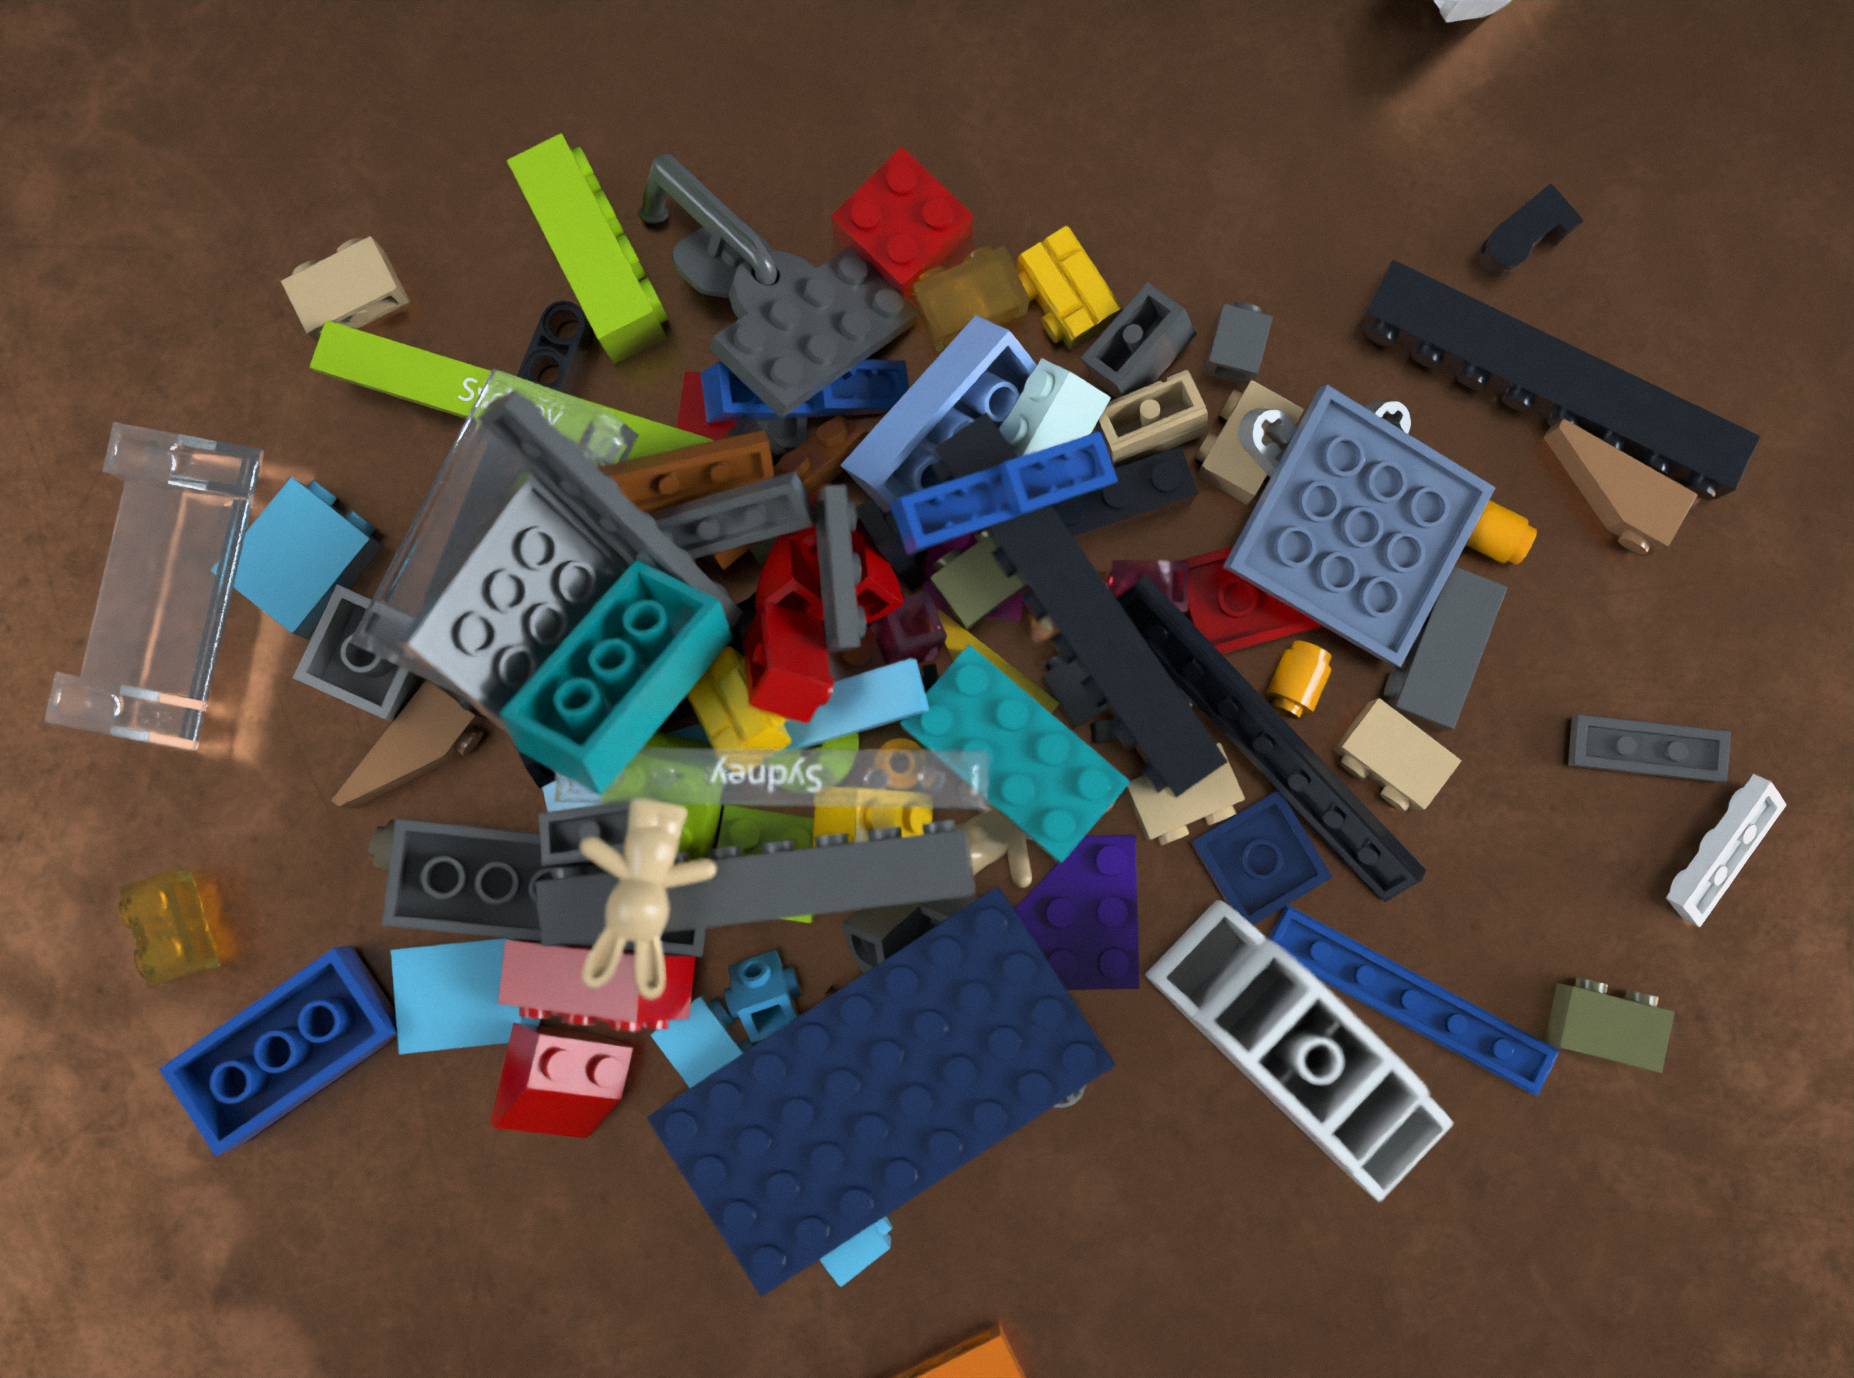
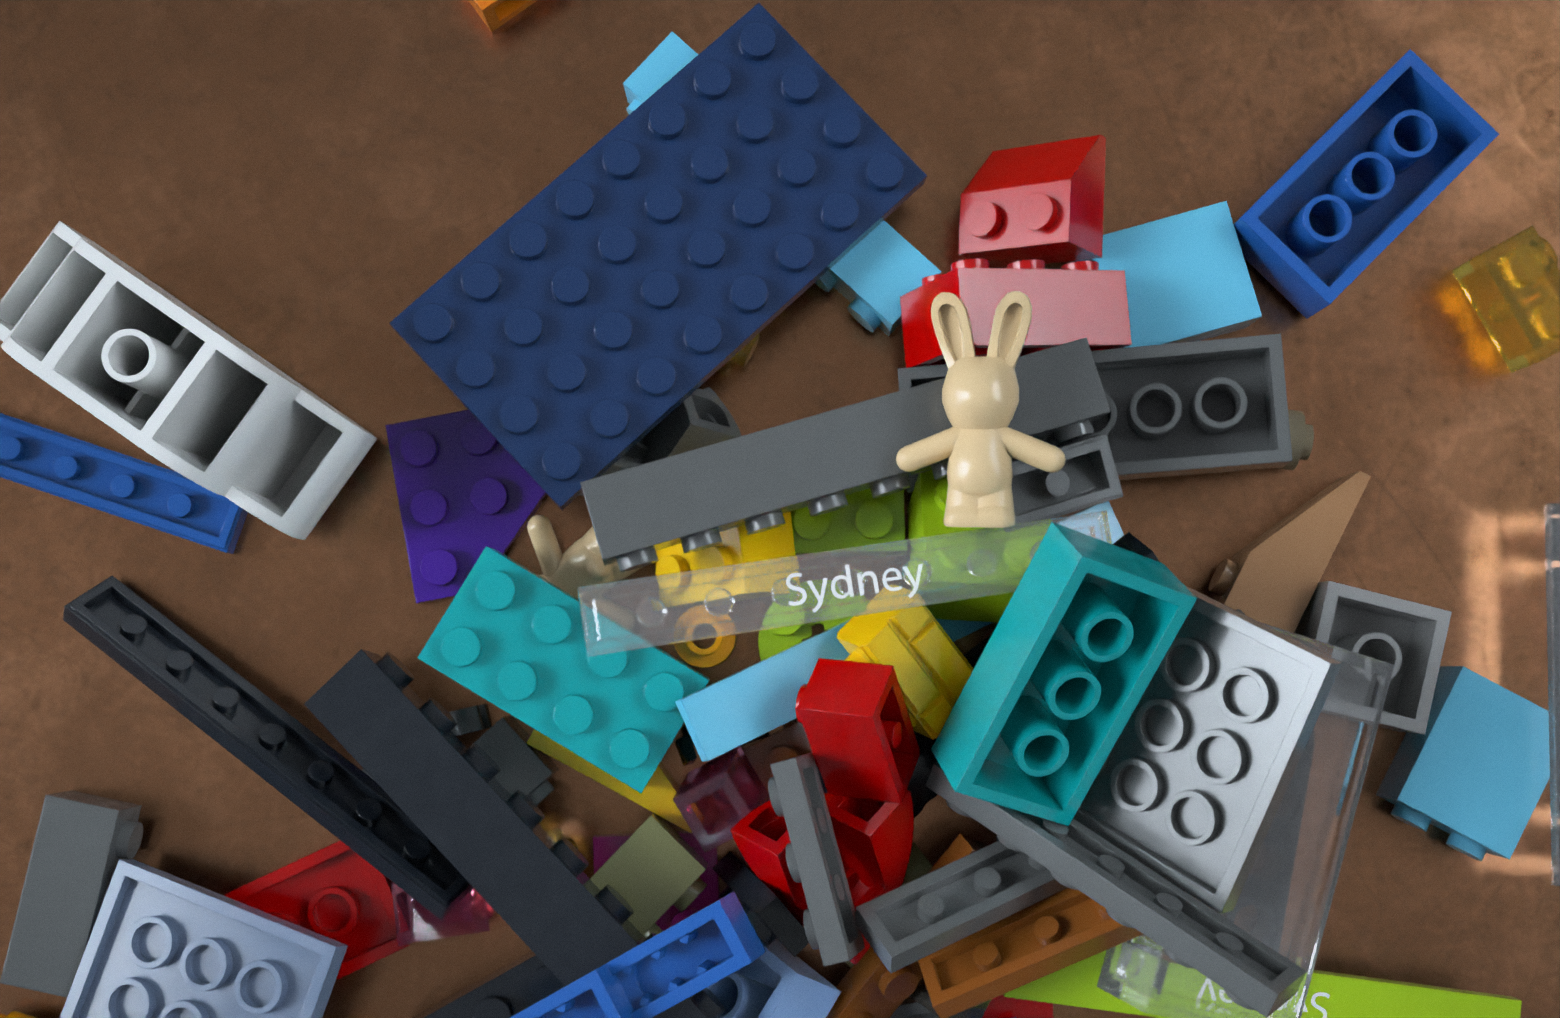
camera: 165 degrees right, 0 degrees up
dark azure brick [724,950,802,1043] -> none
tan brick [1124,743,1245,846] -> none
dark blue plate [1190,790,1333,926] -> none
light orange brick [1265,640,1332,720] -> none
tan brick [1332,698,1462,812] -> none

